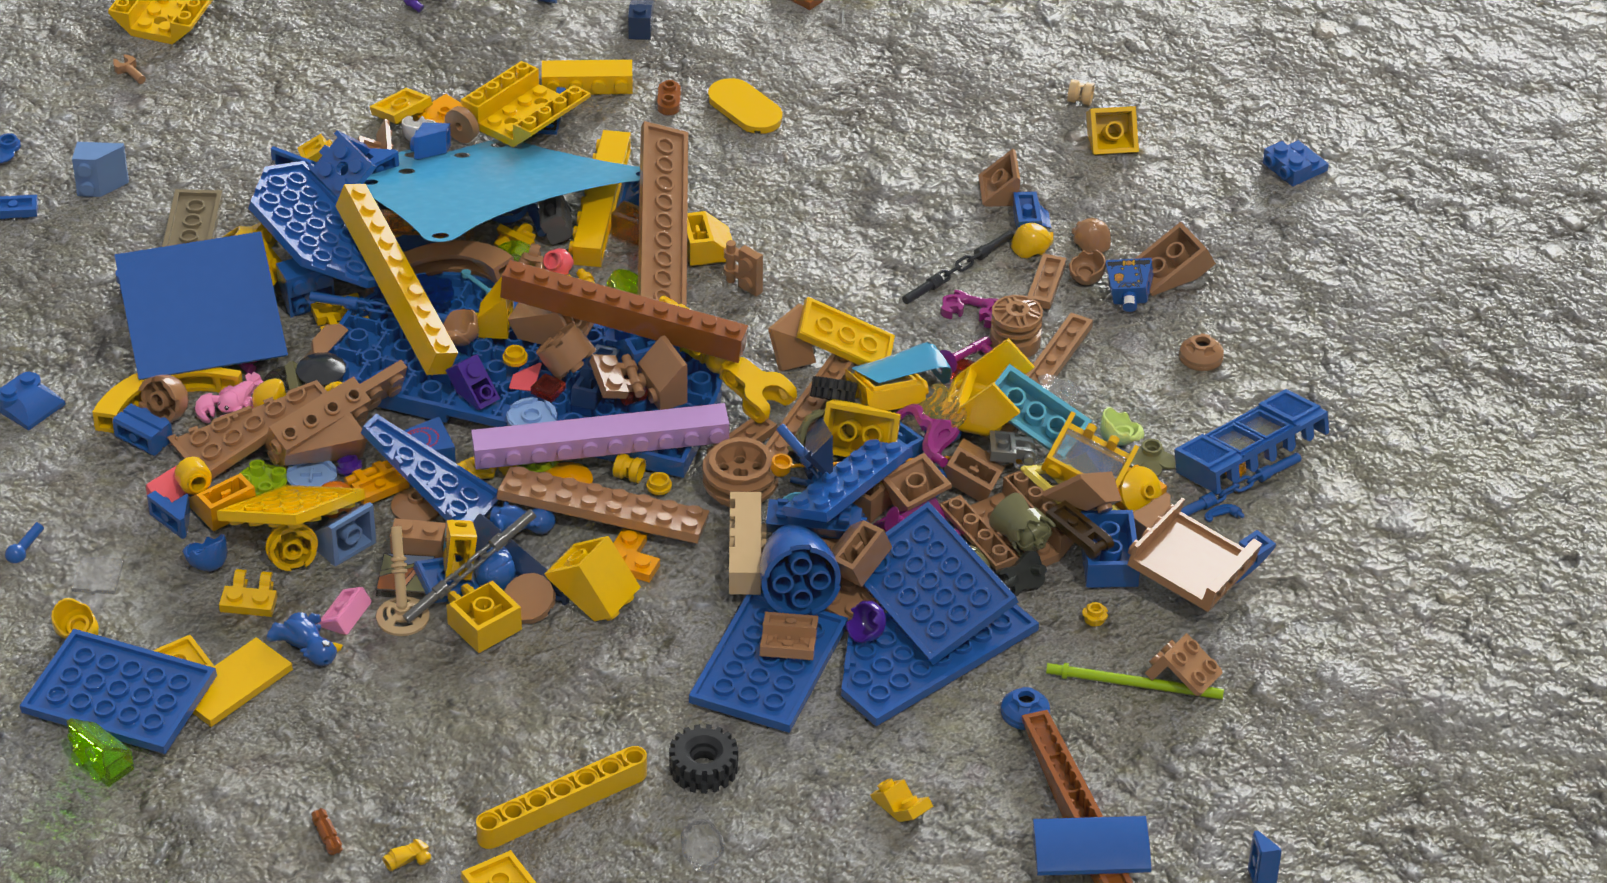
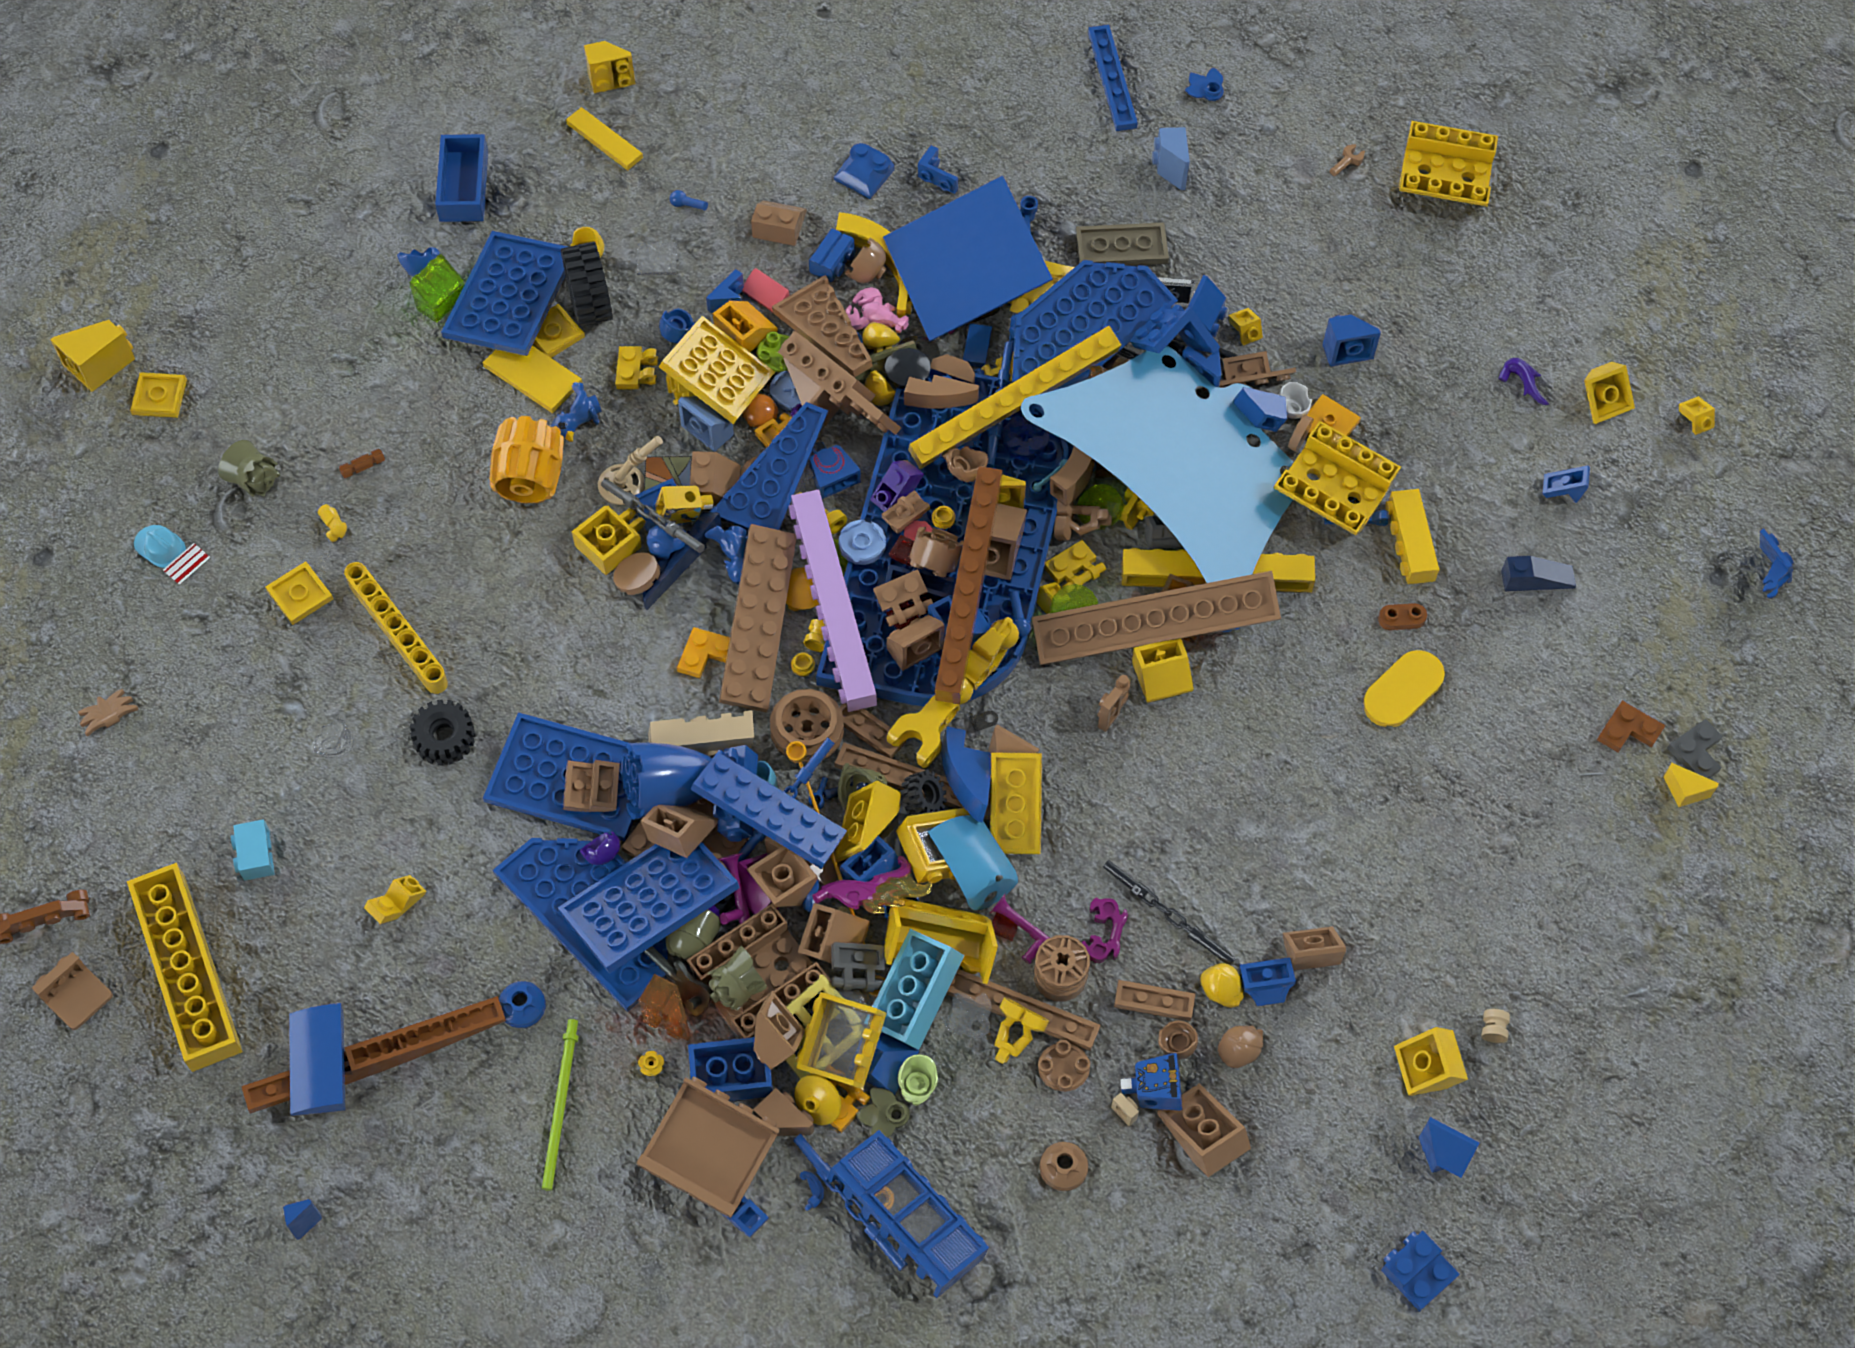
camera: 85 degrees right, 20 degrees up
yellow head [175,457,212,495] -> none
bright pink slope [318,587,372,635] -> none
yellow plate [369,88,433,124] -> none
coral animal [543,248,574,275] -> none
yellow slope [545,536,641,621] -> none
dark blue wedge [804,417,833,474] -> none
dark brown plate [1046,500,1114,560] -> none
medium nougat bracket [1145,633,1222,696] -> none
none -> blue hair [397,247,440,277]
none -> light orange wheel [489,416,564,504]
none -> black tyre [561,242,613,327]
none -> clear orange slope [638,974,691,1041]
none -> medium nougat slope [751,200,807,246]
none -> medium nougat hips [882,490,930,534]
none -> medium nougat slope [904,375,979,409]
none -> blue bracket [918,145,958,194]
none -> blue slope [941,726,991,822]
none -> blue tile [963,324,992,368]
none -> yellow piece [994,997,1049,1064]
none -> medium nougat dish [1038,1040,1090,1092]
none -> tan plate [1111,1093,1139,1126]
none -> blue slope [1322,315,1381,367]
none -> blue slope [1419,1117,1480,1178]

